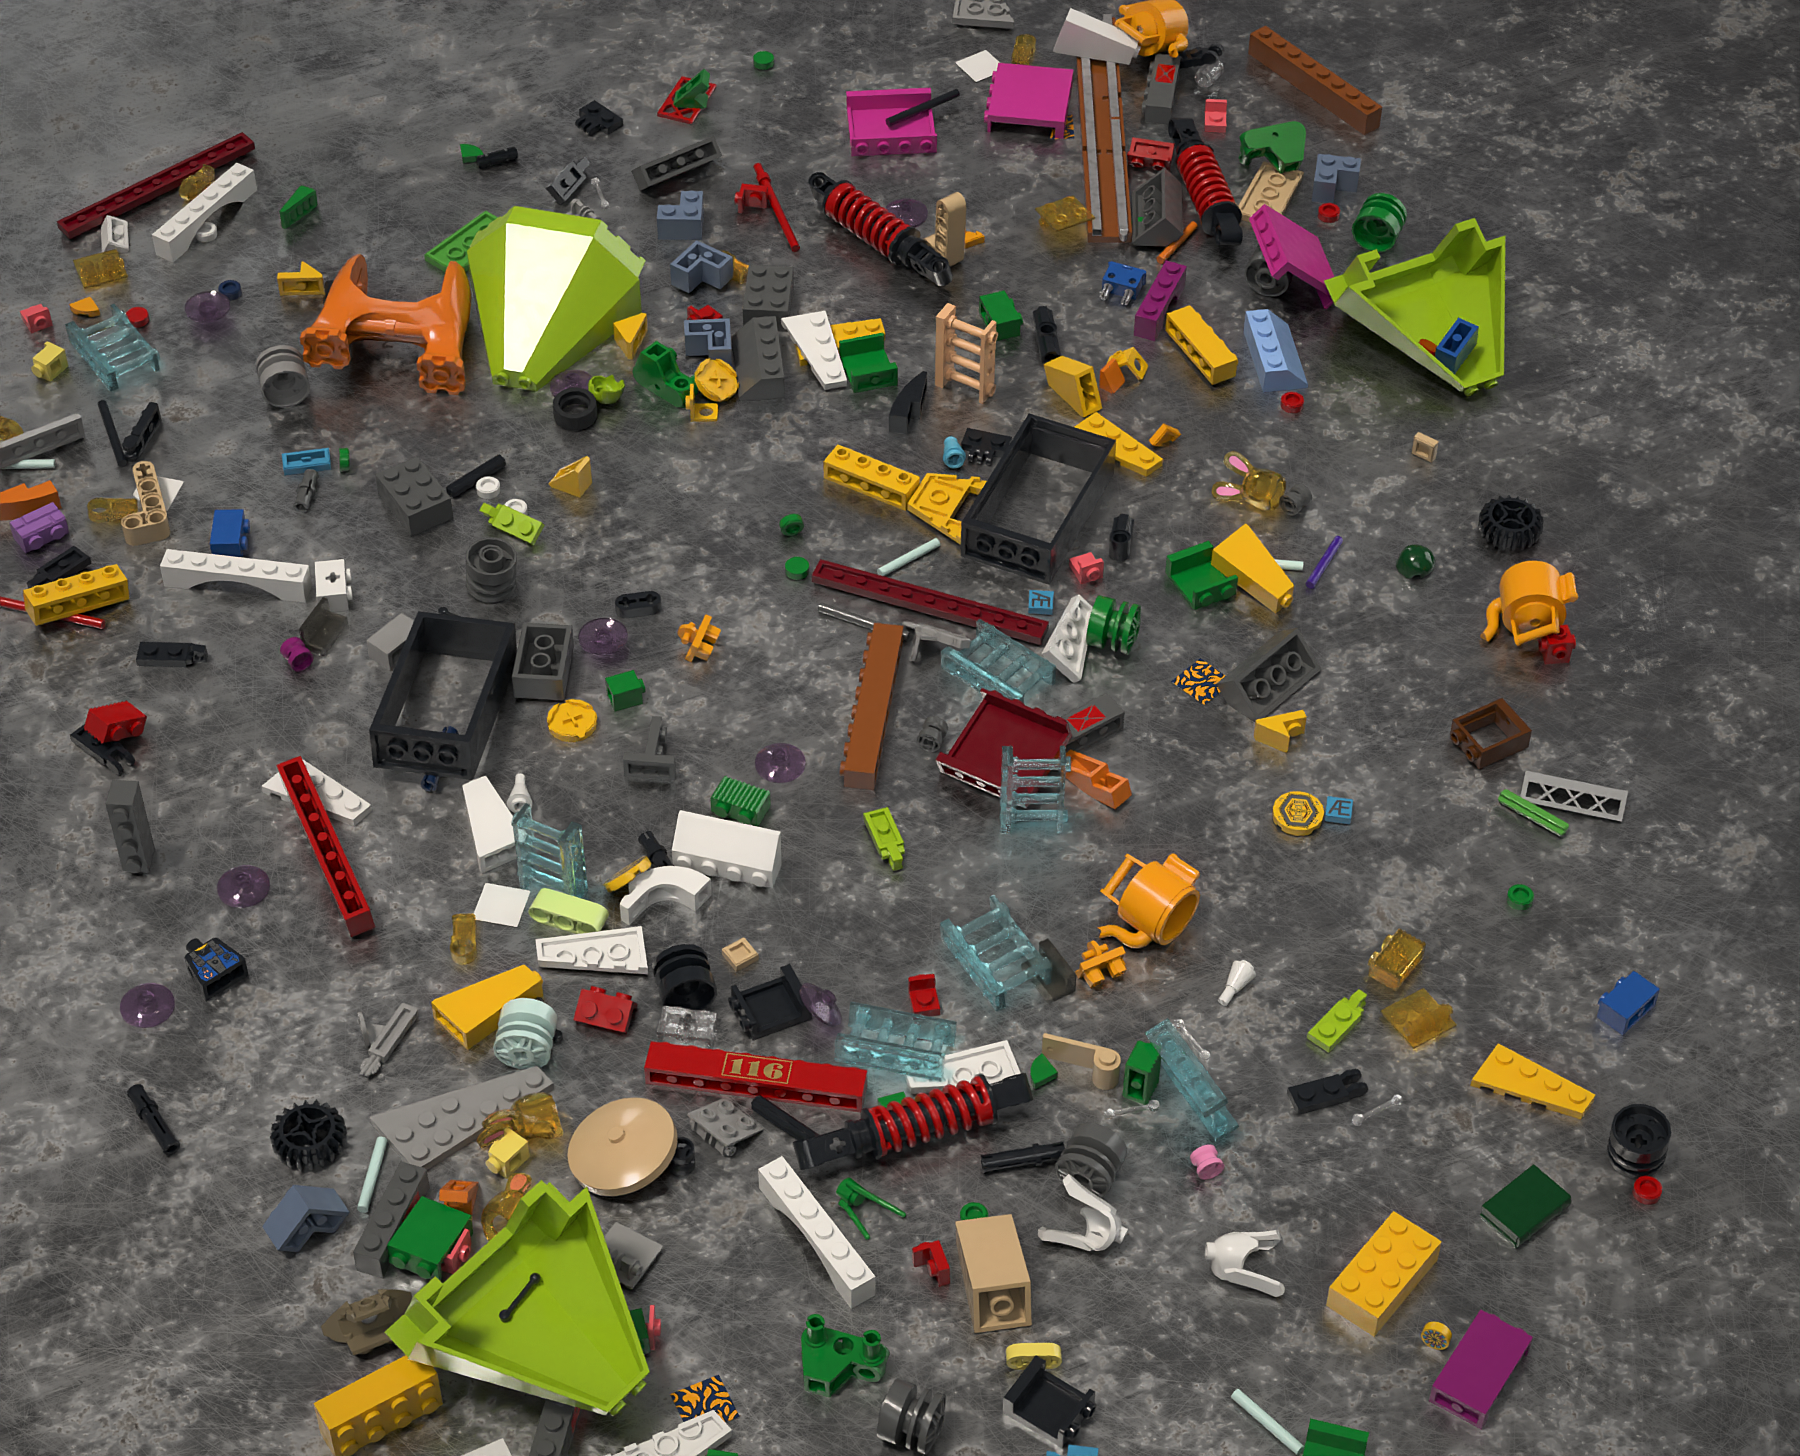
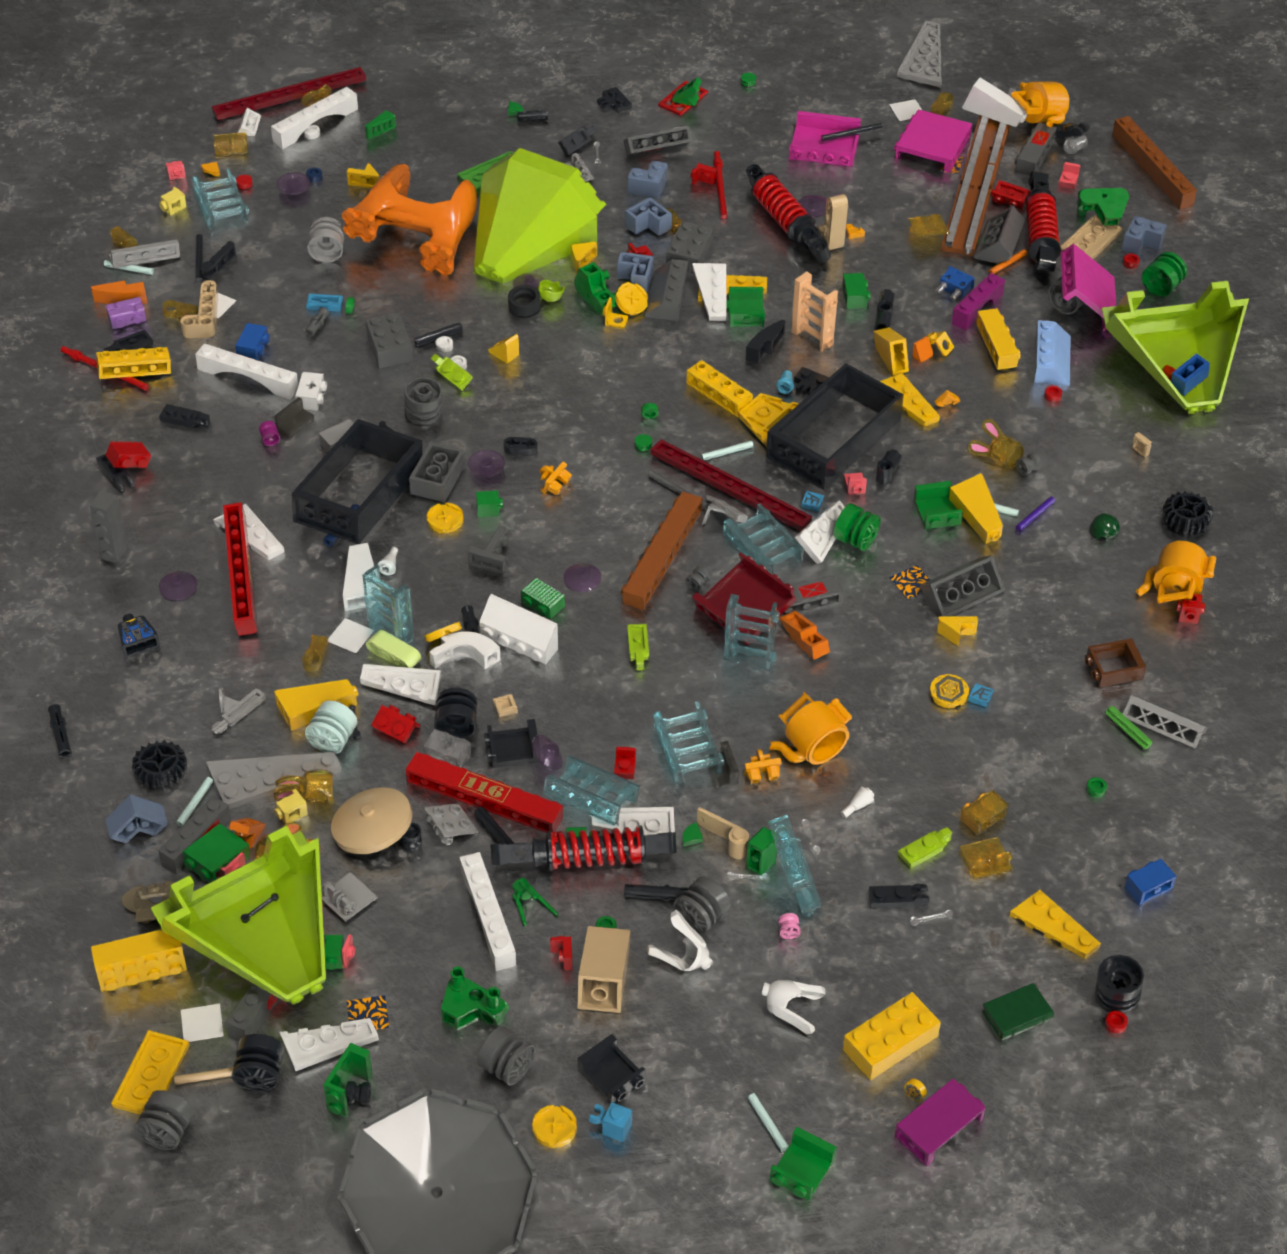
camera: 15 degrees right, 0 degrees up
clear purple dish [120,983,175,1028] -> none
light yellow beam [1006,1343,1062,1370] -> none

